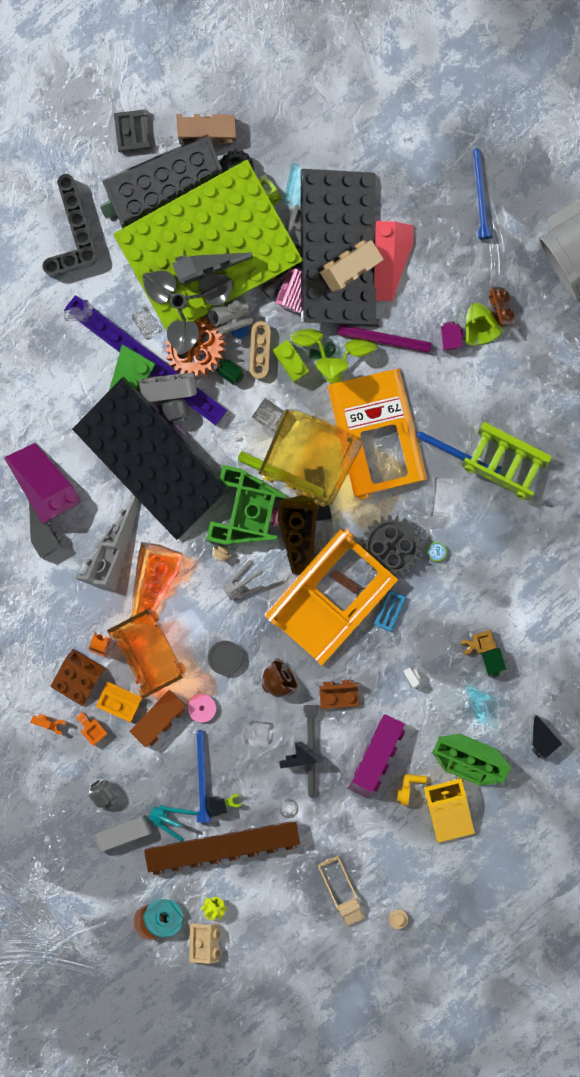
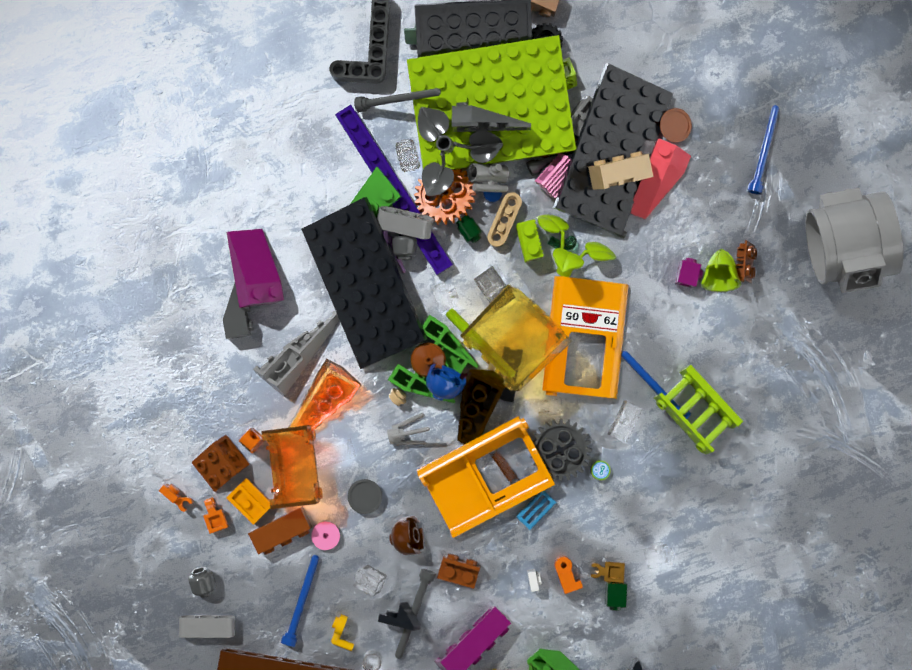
camera: 20 degrees right, 0 degrees up
clear bracket [64,300,92,322] -> none
teal plant [149,805,198,841] -> none
black piece [208,794,241,817] -> none
clear light blue tile [284,163,300,204] -> none
magenta axle [338,325,432,353] -> none
clear light blue slope [465,685,494,723] -> none
none -> yellow plate [331,614,354,651]
none -> dark grey piece [354,88,441,113]
none -> dark orange piece [411,343,446,377]
none -> blue cylinder [426,364,466,401]
none -> orange leg [554,556,583,594]
none -> dark orange piece [660,108,692,143]

